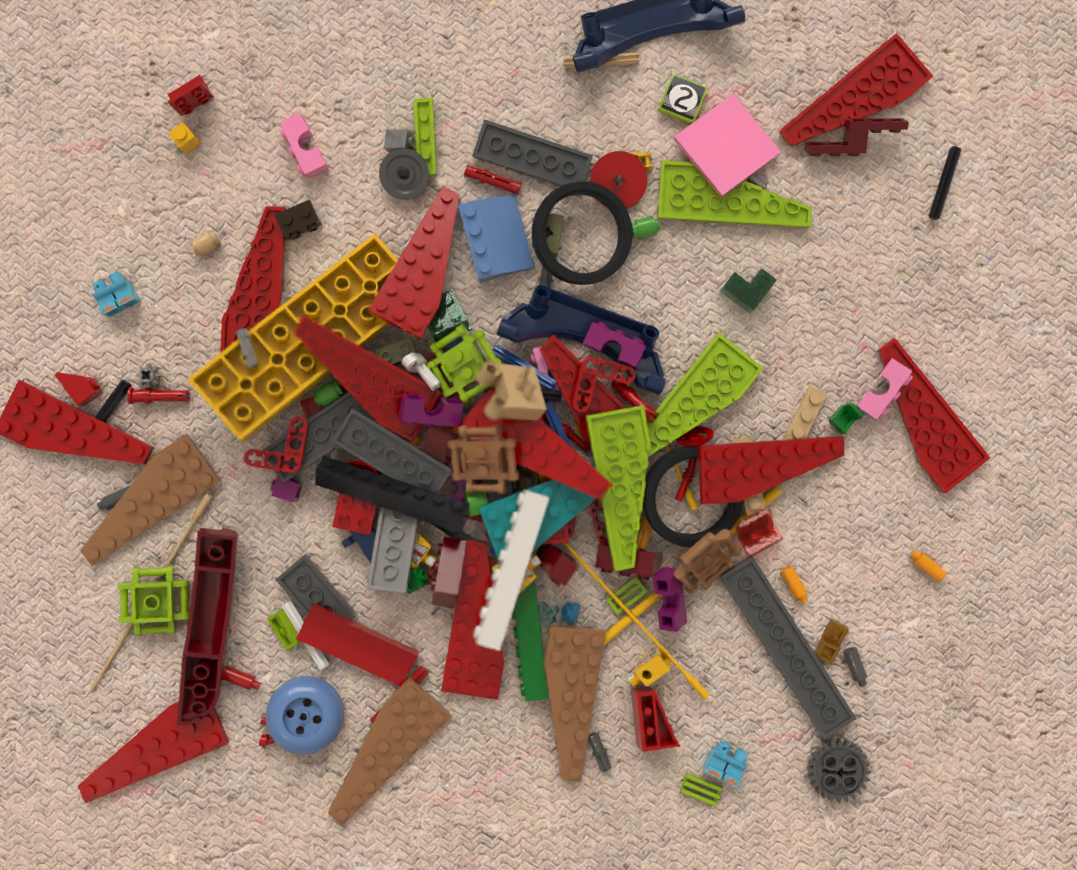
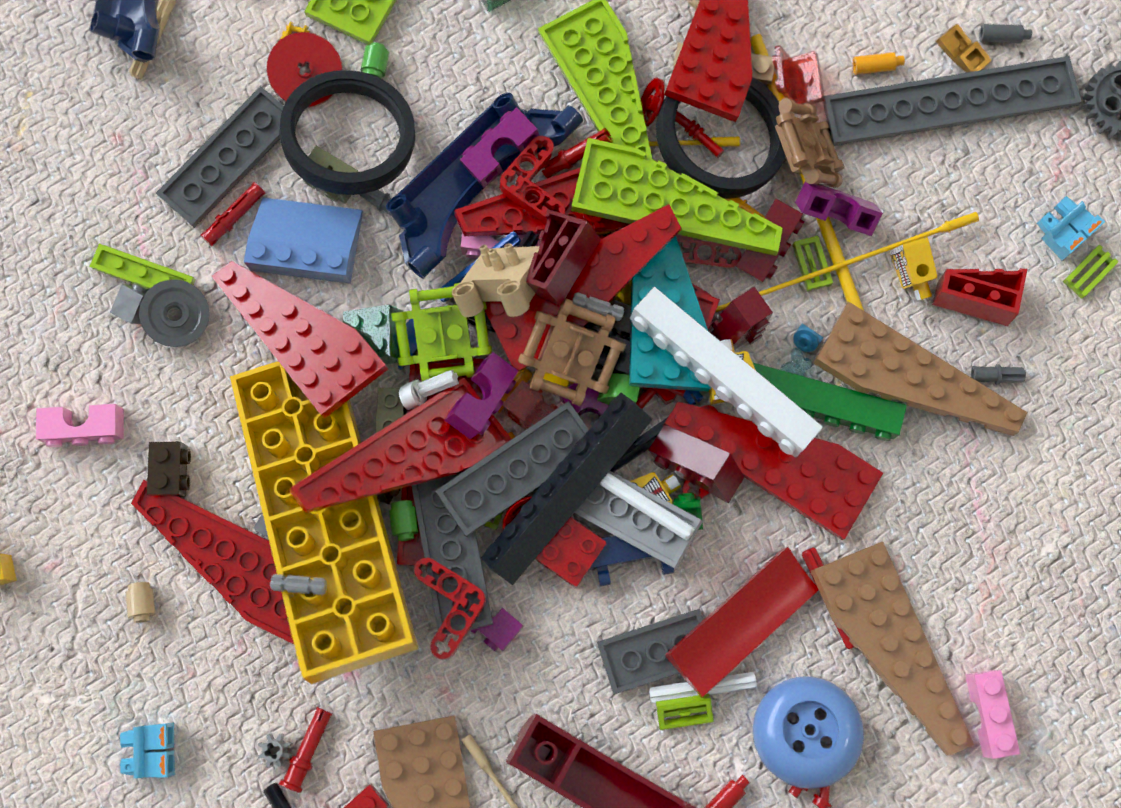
camera: 65 degrees left, 10 degrees down
none -> dark red wedge [526,209,601,306]
none -> light grey axle [572,293,624,321]
none -> white axle [600,473,694,540]
none -> bright pink arch [965,670,1020,759]

